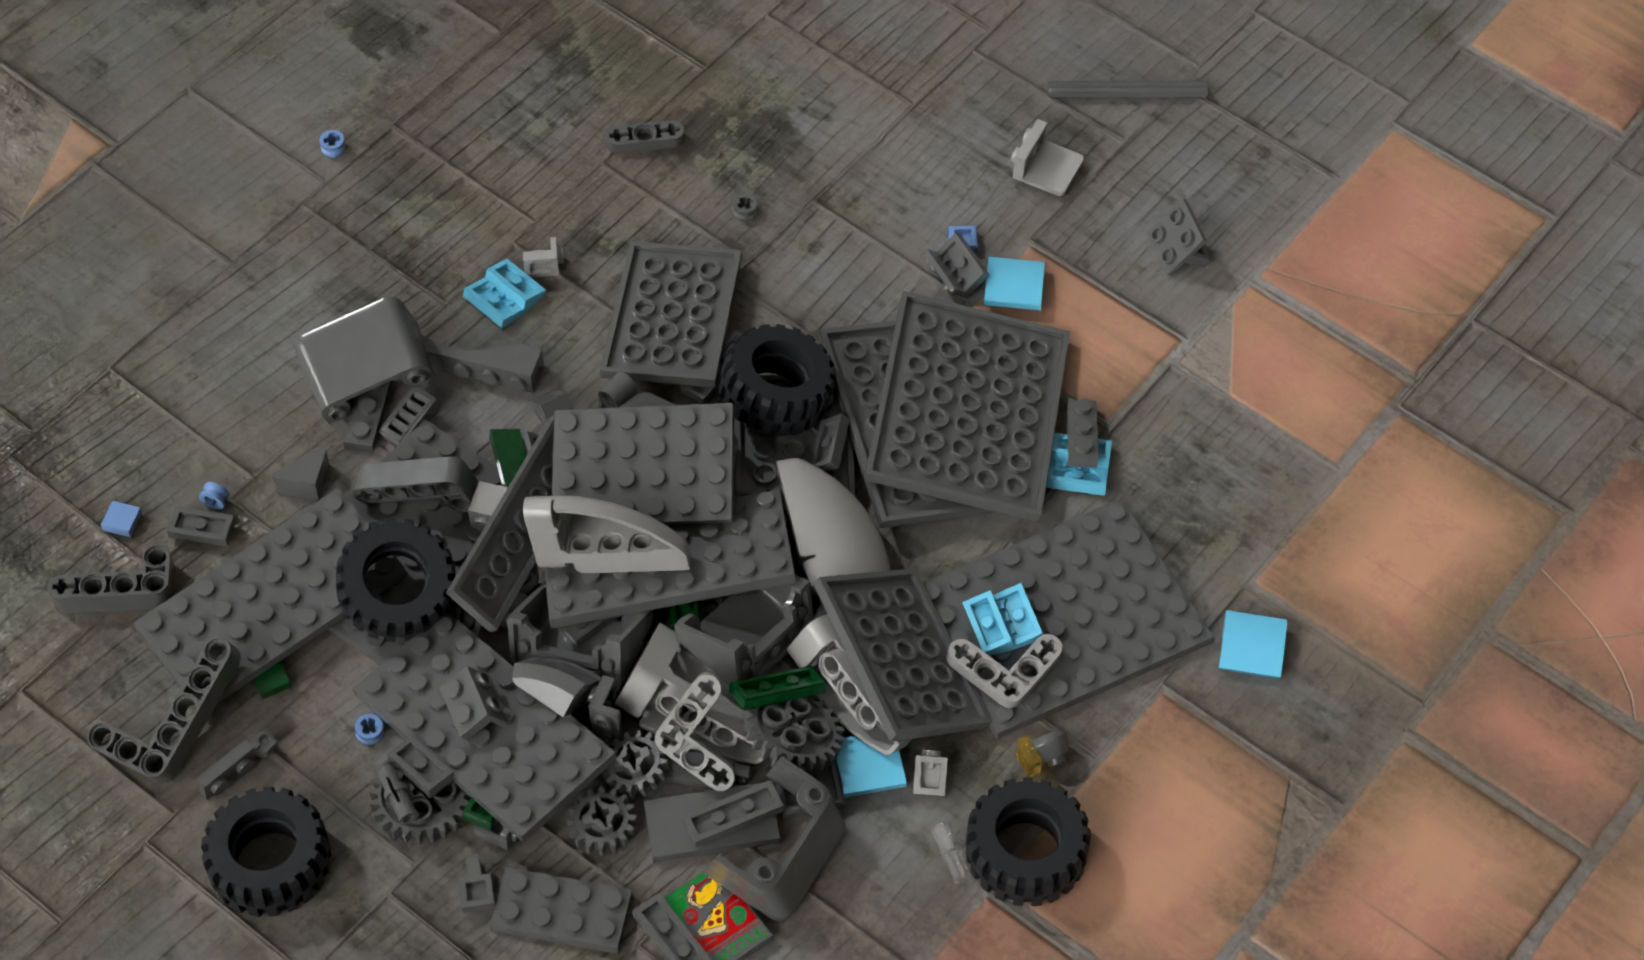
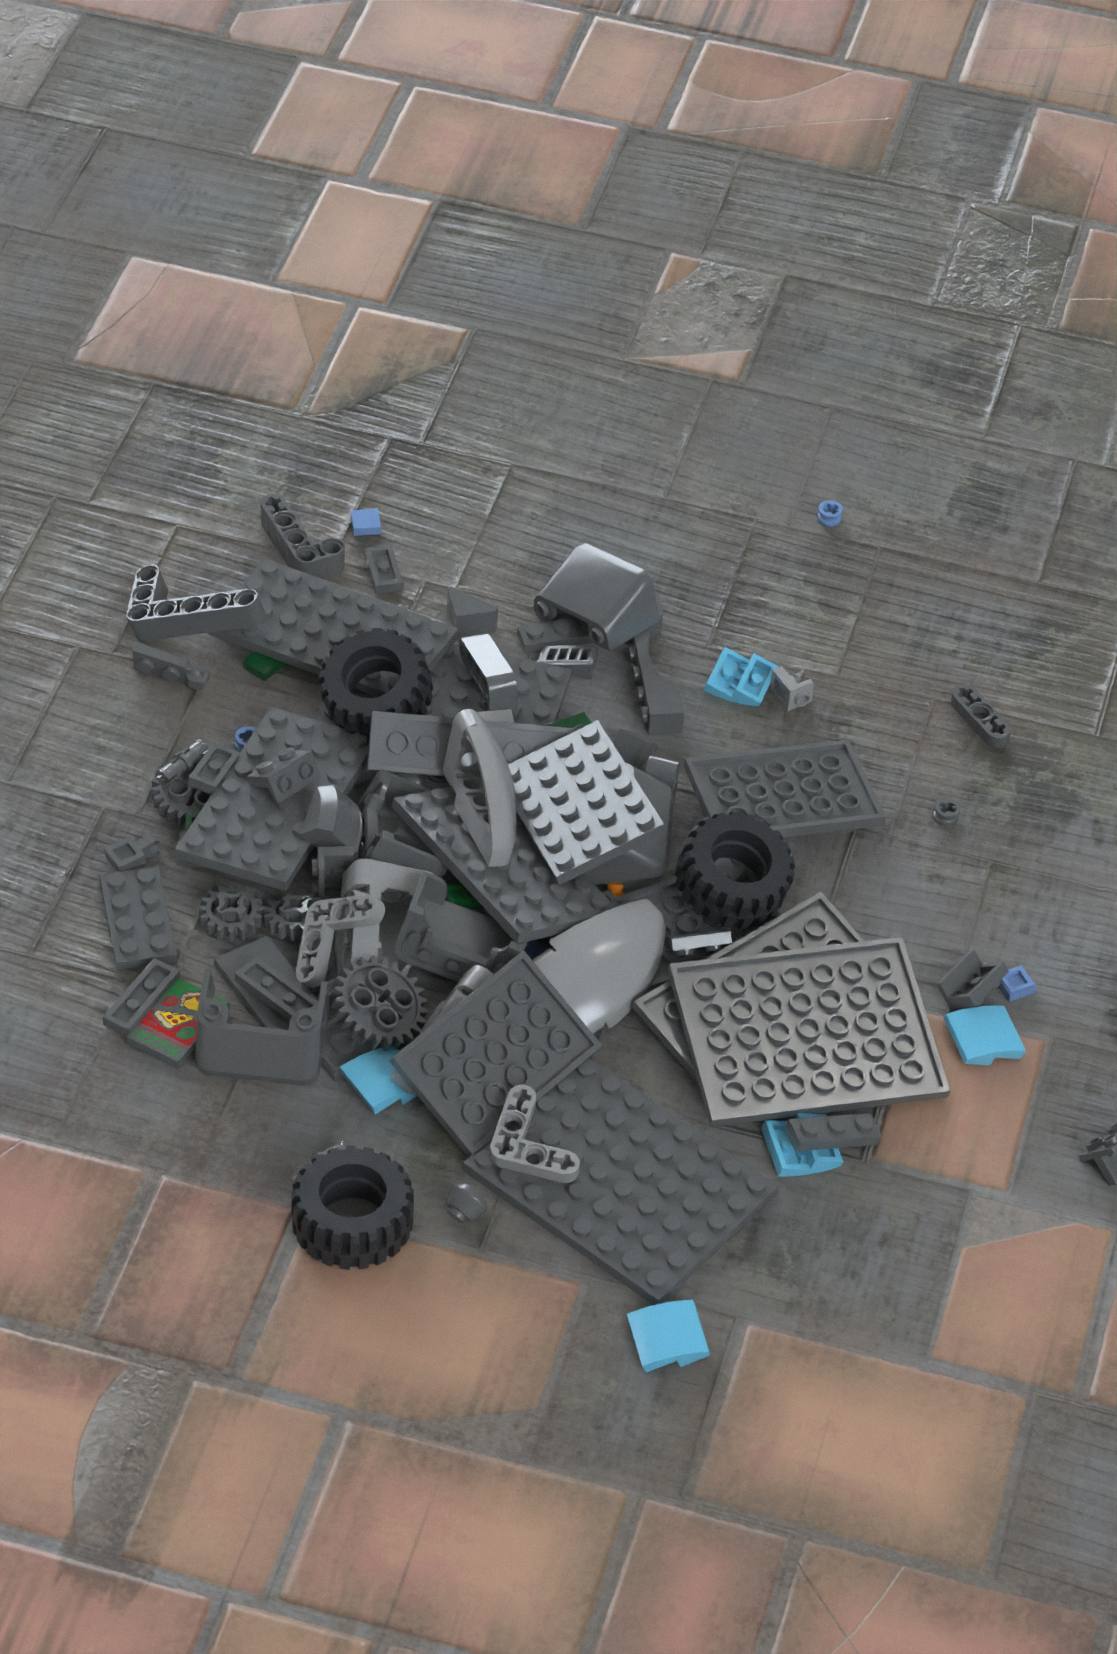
camera: 65 degrees right, 10 degrees down
medium blue bush [198,482,230,510] -> none
black tyre [201,787,332,917] -> none
dark green tile [729,666,827,710] -> none
light grey bracket [913,750,948,796] -> none
medium azure slope [962,583,1044,655] -> none
clear yellow tile [1015,735,1042,778] -> none

